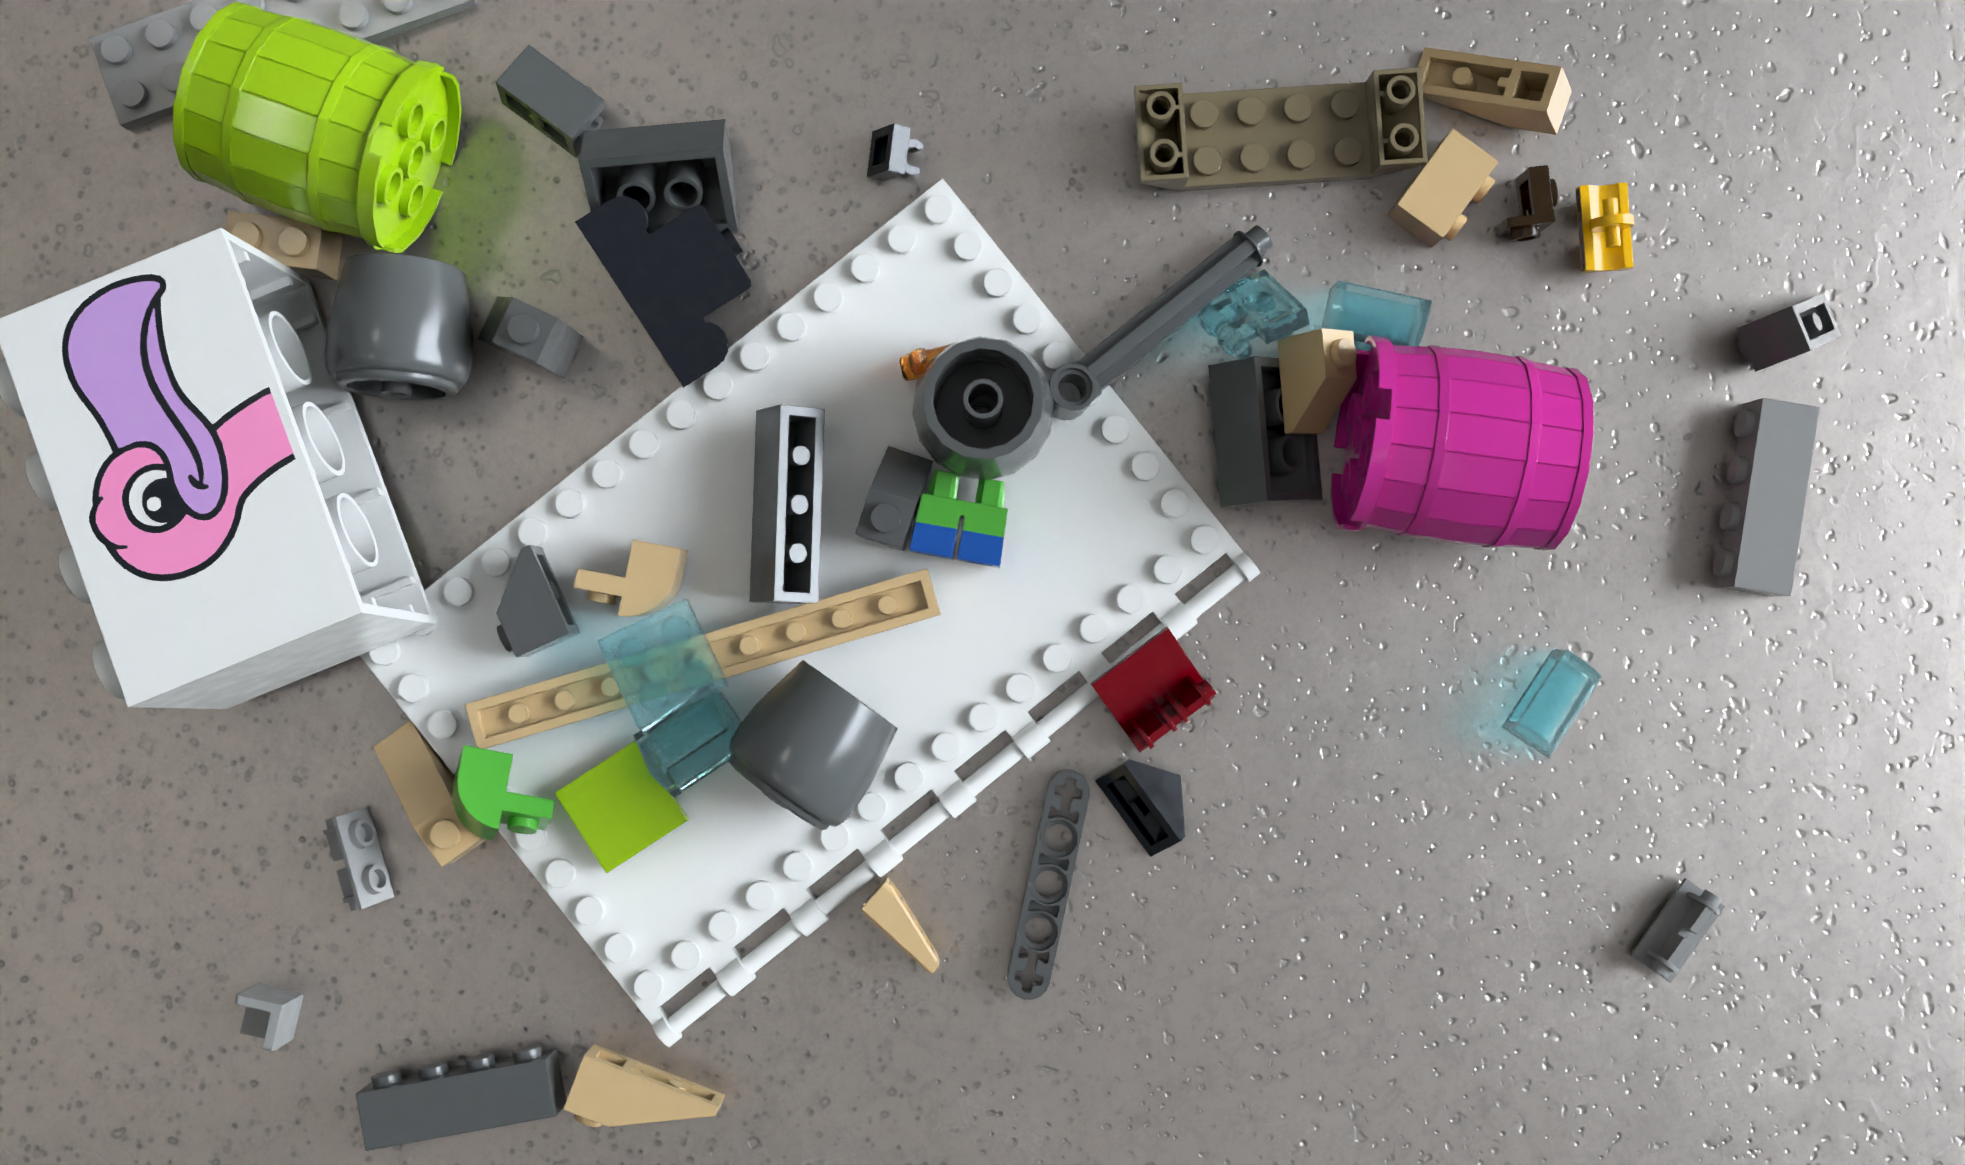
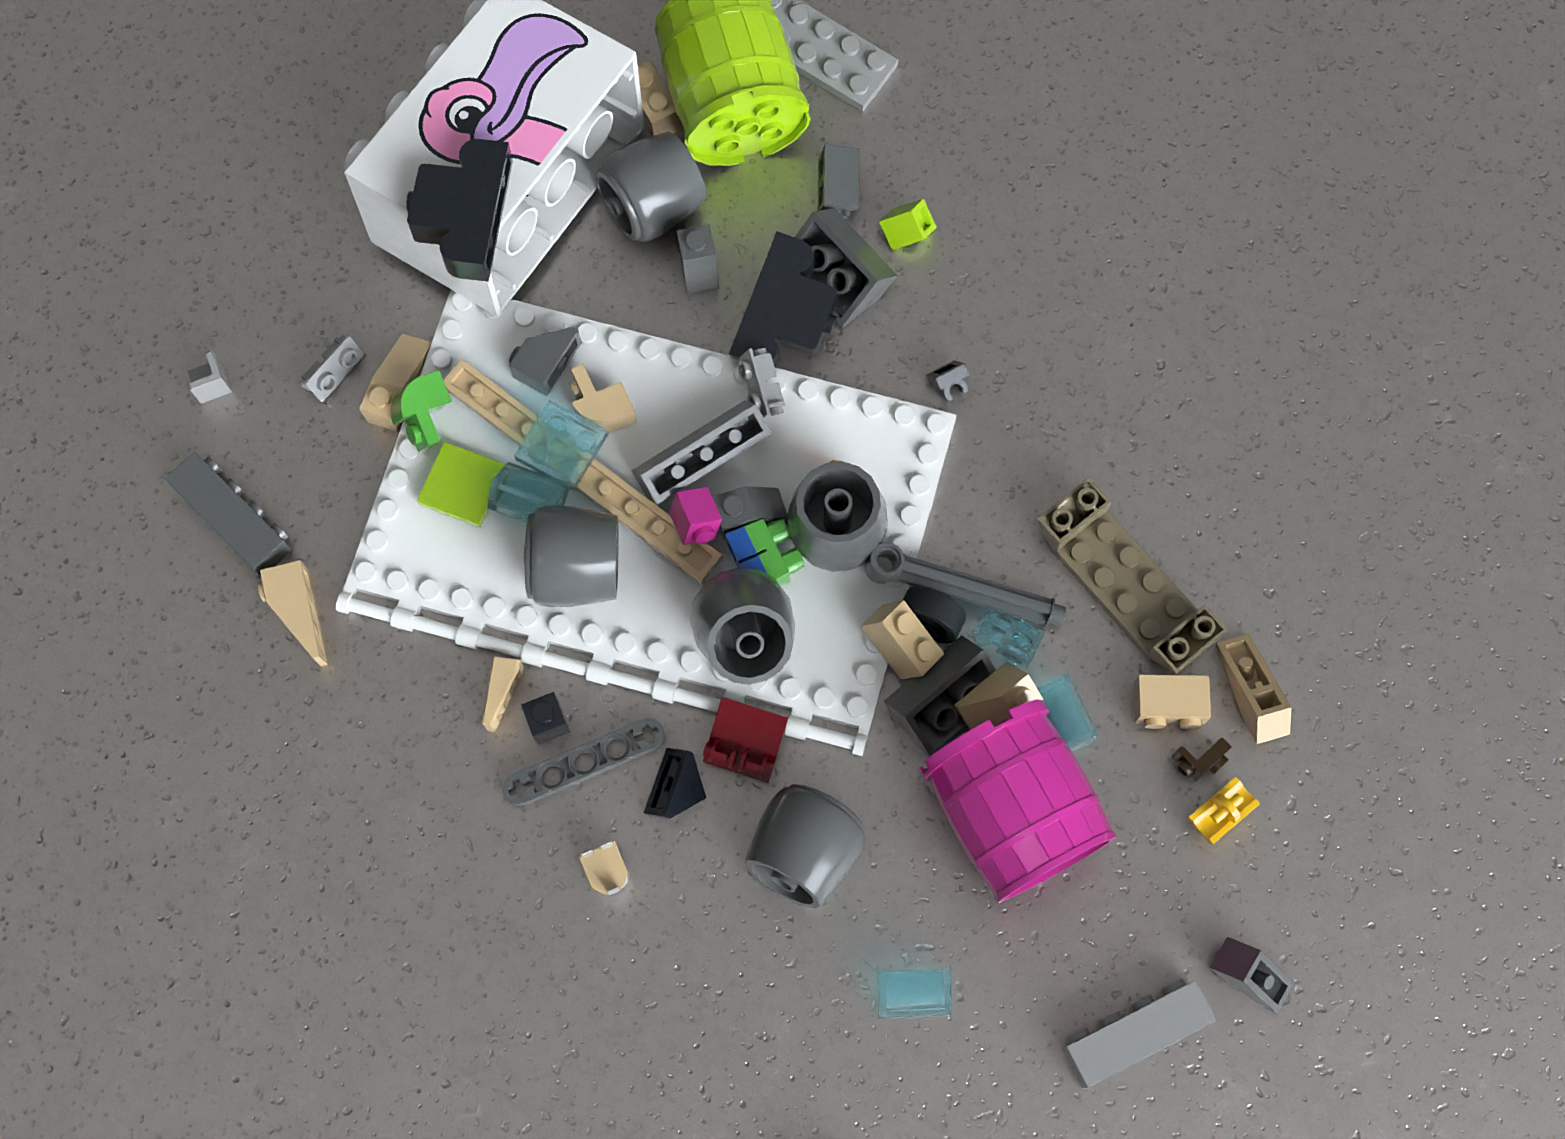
camera: 55 degrees right, 15 degrees down
none -> black brick [406,139,513,282]
none -> black brick [521,692,570,745]
none -> tan piece [579,841,628,895]
none -> dark pink brick [669,487,722,545]
none -> dark grey piece [690,568,795,685]
none -> light grey hinge [738,348,785,418]
none -> dark grey piece [744,784,865,908]
none -> tan brick [860,600,944,679]
none -> lime panel [879,198,937,250]
none -> black tyre [903,586,966,644]

